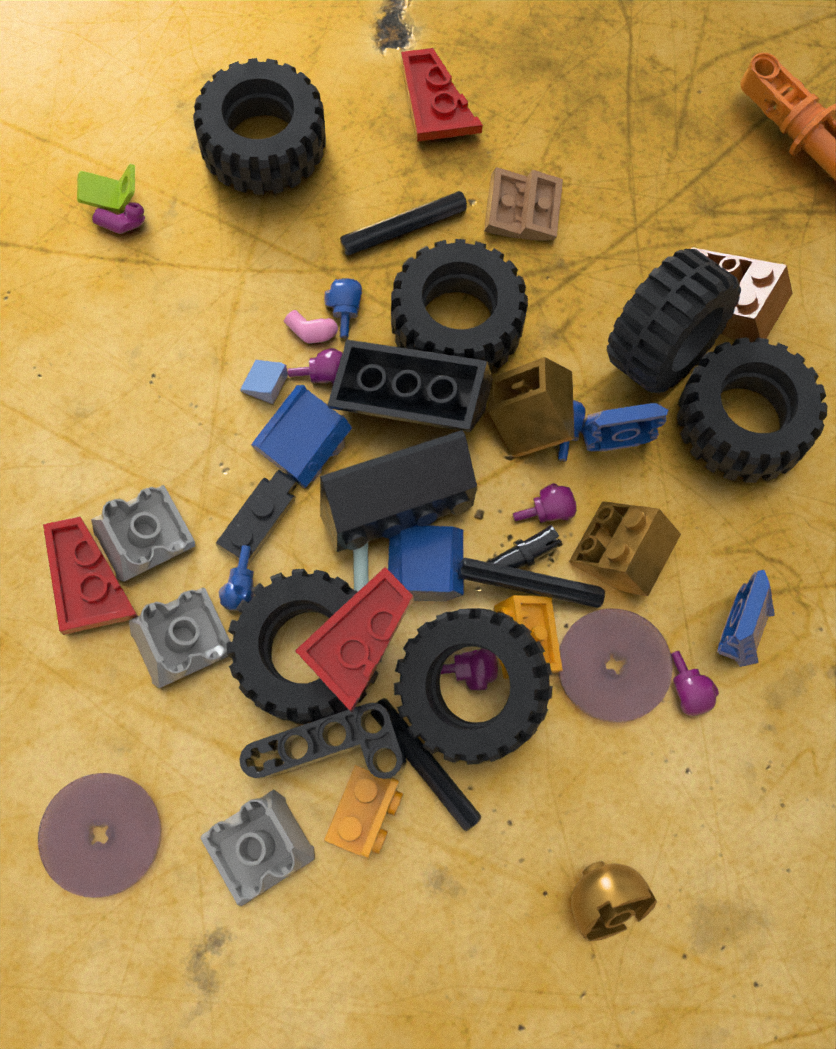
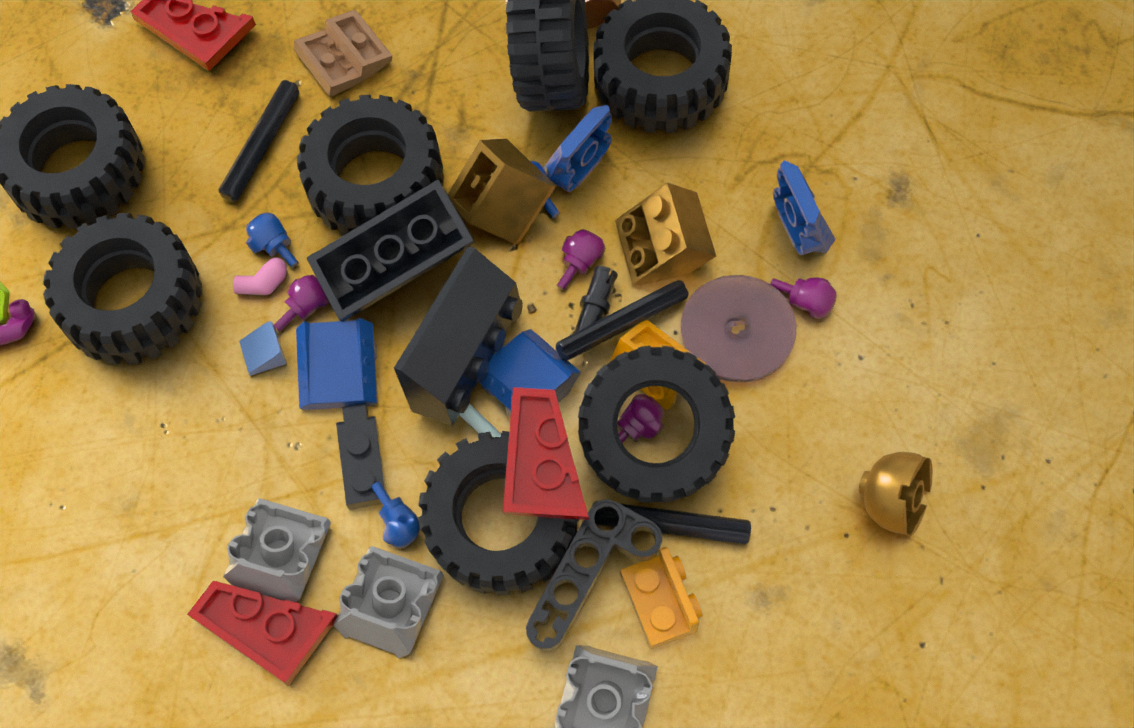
camera: 35 degrees left, 5 degrees down
none -> black tyre [43,213,203,365]

